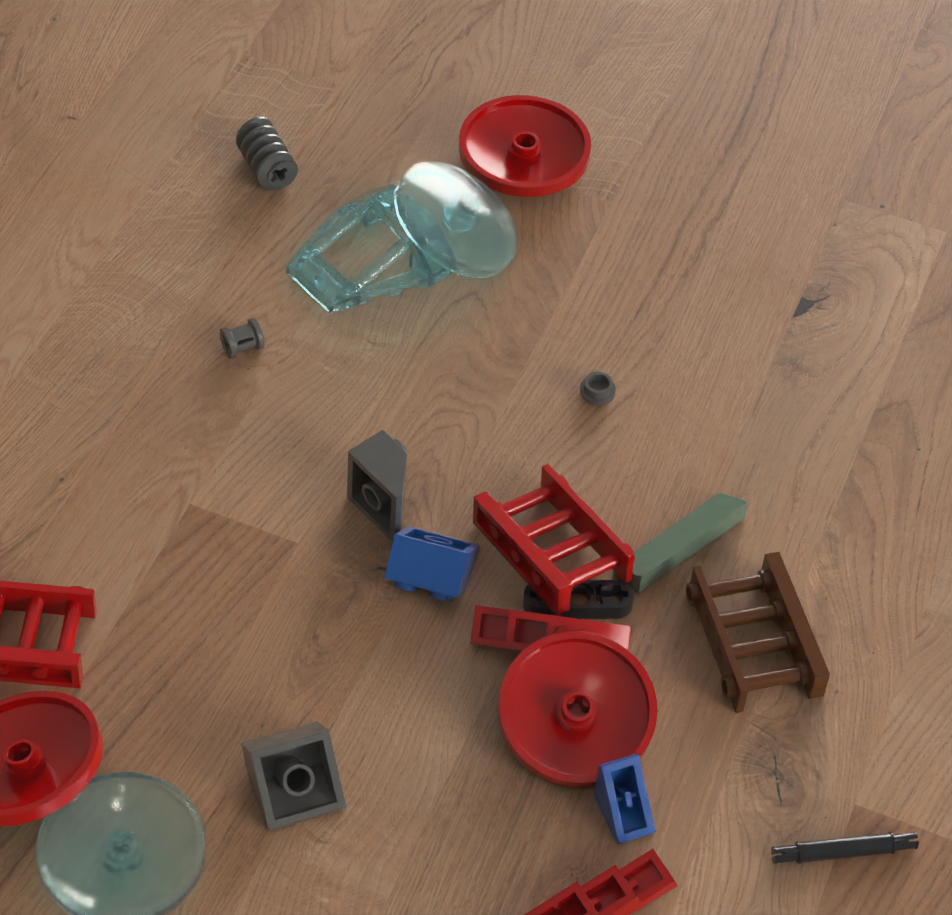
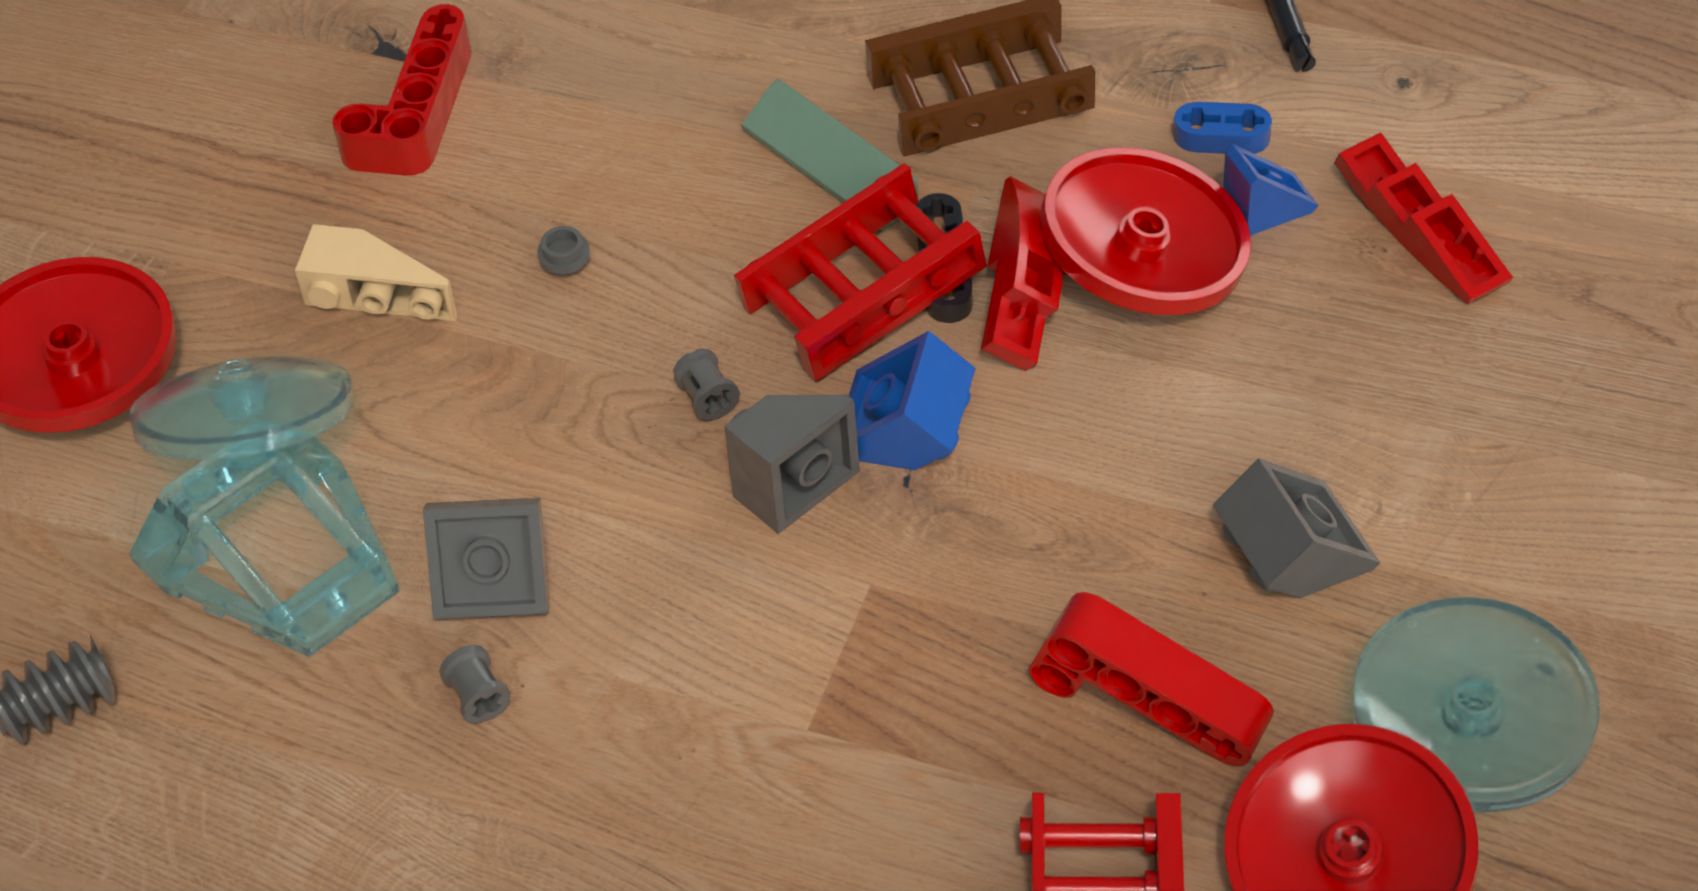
camera: 85 degrees left, 0 degrees up
none -> tan slope [295,224,458,321]
none -> red beam [332,4,471,176]
none -> dark grey tile [423,497,550,619]
none -> dark grey bush [673,348,740,421]
none -> red beam [1029,592,1274,766]
none -> blue beam [1173,102,1272,154]

